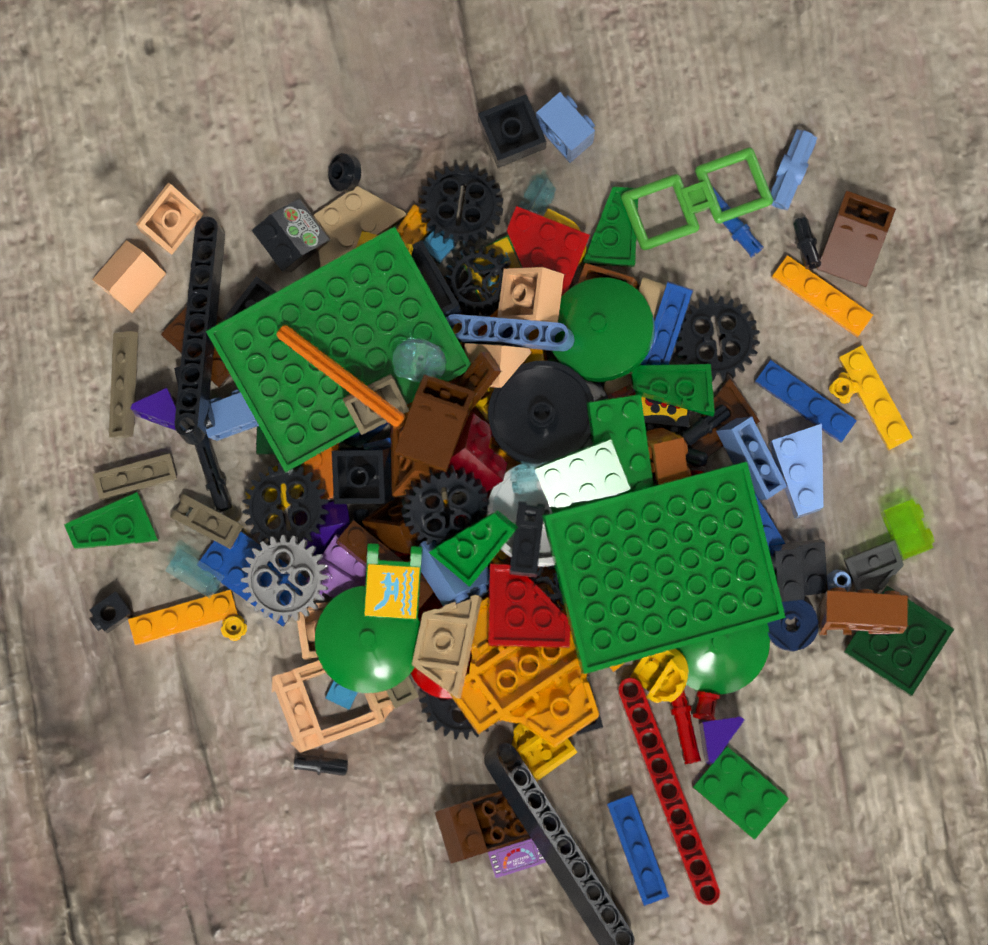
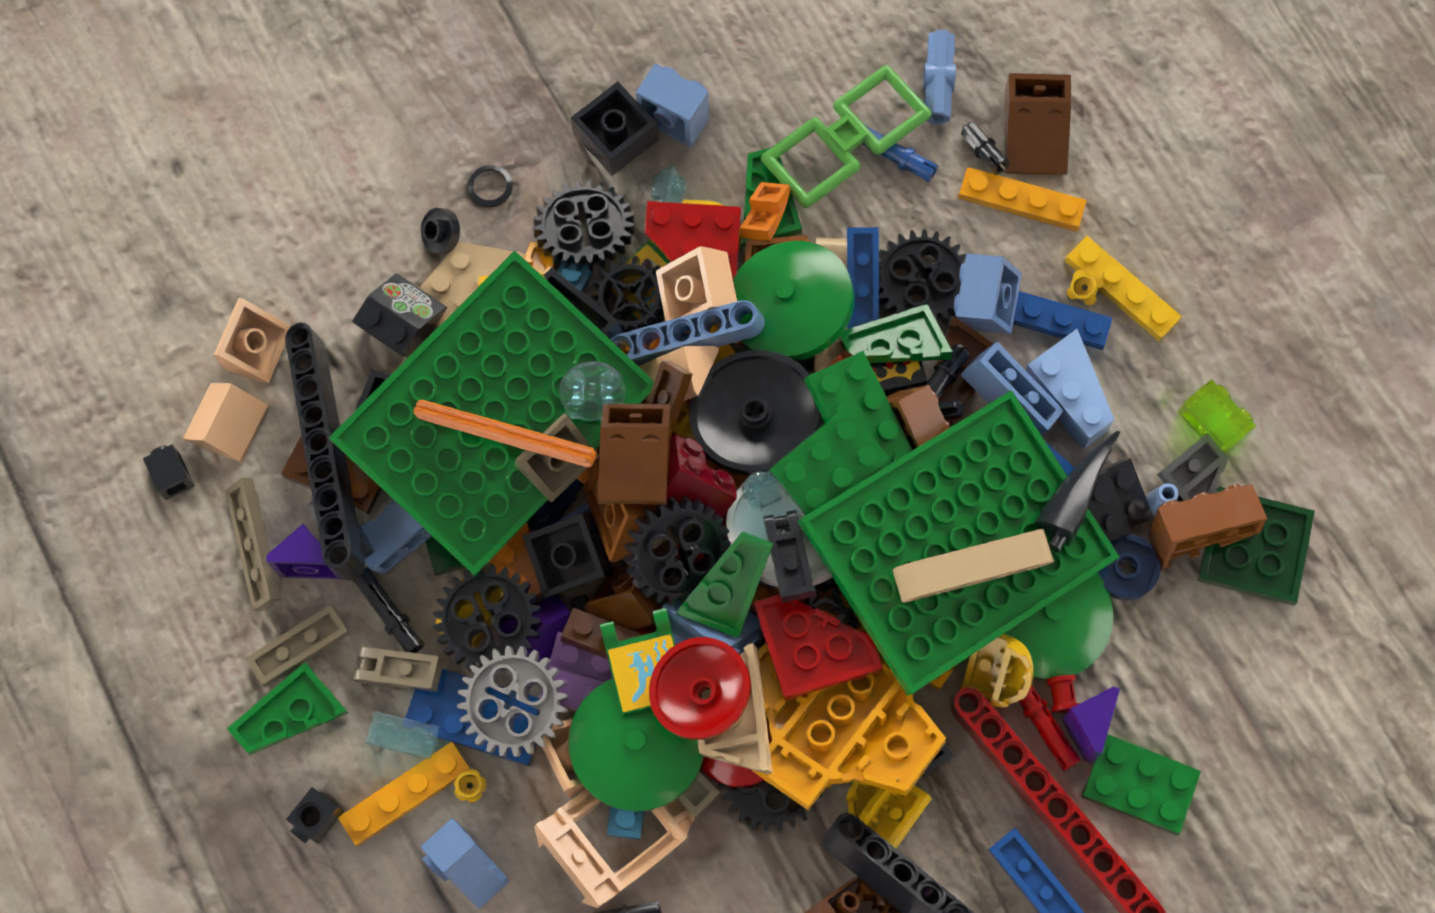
camera: 15 degrees left, 10 degrees down
none -> black brick [143,444,195,500]
none -> medium blue wedge [420,818,510,909]
none -> black piece [468,165,513,207]
none -> red dish [649,637,751,740]
none -> orange slope [739,182,790,241]
none -> tan beam [892,529,1054,603]
none -> medium blue brick [954,254,1022,334]
none -> black piece [1034,431,1120,553]

